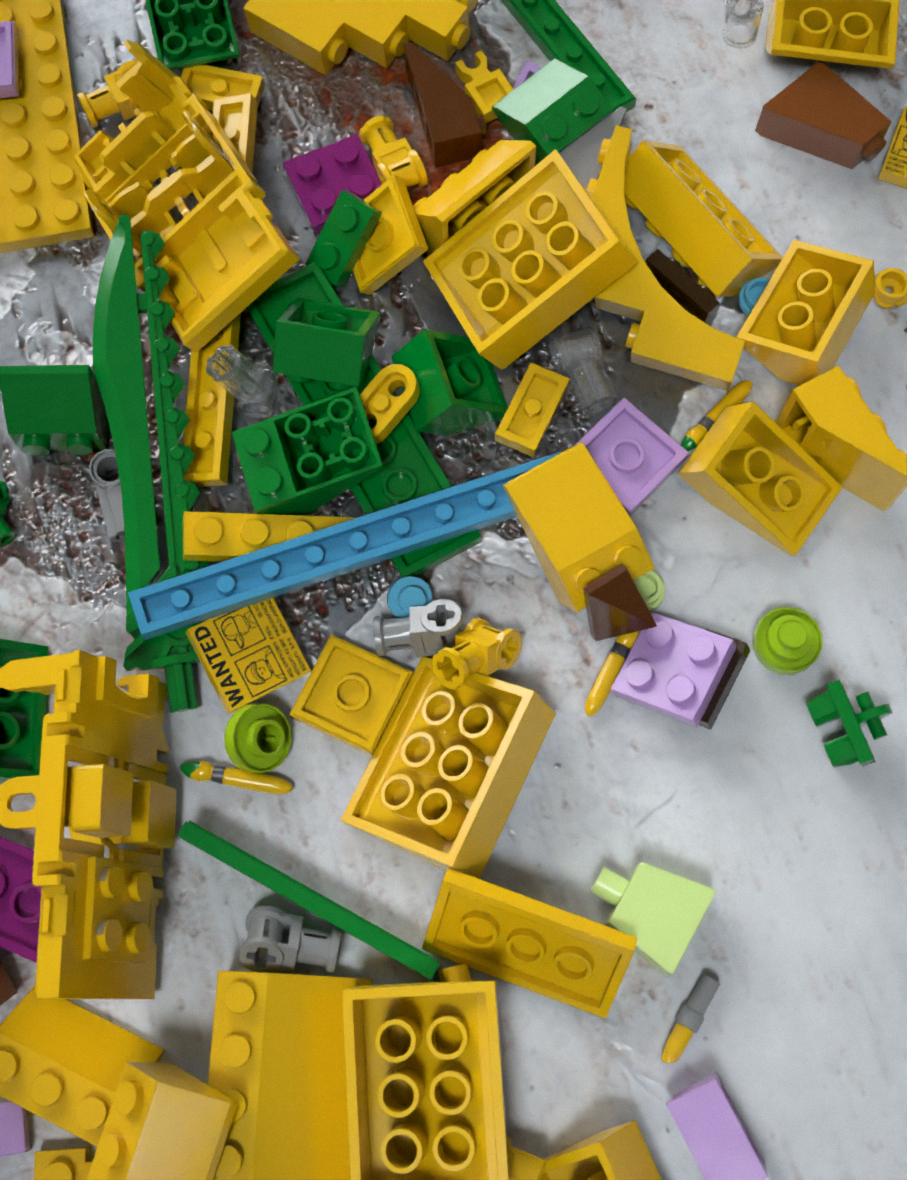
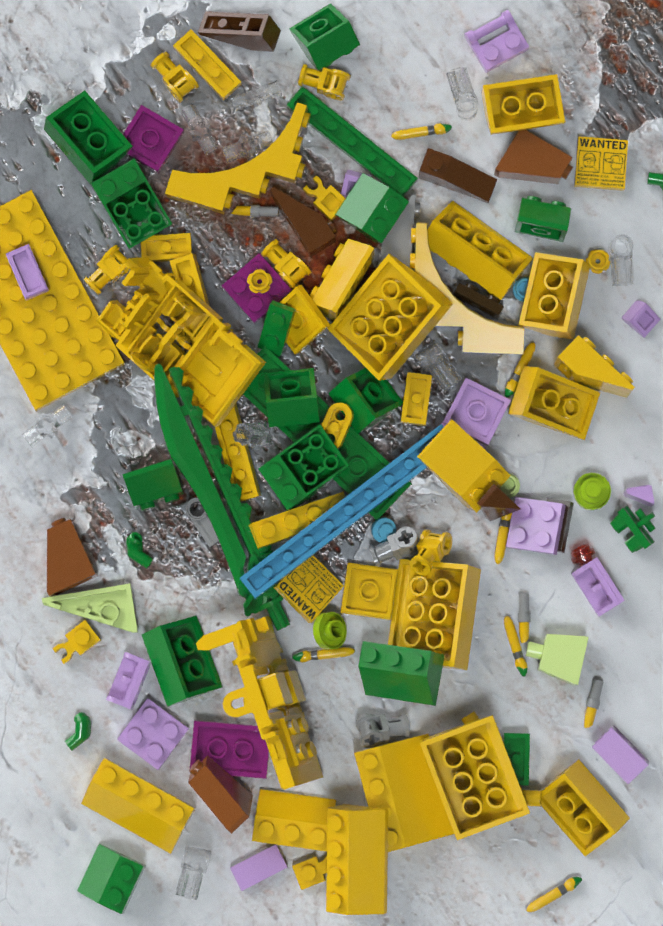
camera: 15 degrees left, 10 degrees up
green tile [177,820,441,982] -> none
yellow plate [421,867,637,1019] -> none
none -> light grey piece [231,205,279,218]
none -> yellow plate [247,269,272,294]
none -> green slope [358,641,445,706]
none -> yellow piece [391,123,452,140]
none -> reddish brown slope [419,148,497,203]
none -> green plate [503,733,530,786]
none -> yellow piece [504,616,528,677]
none -> green slope [514,196,571,242]
none -> light grey piece [518,594,531,643]
none -> clear red plate [570,544,595,566]
none -> lavender hinge [571,557,625,617]
none -> lavender slope [624,485,654,507]

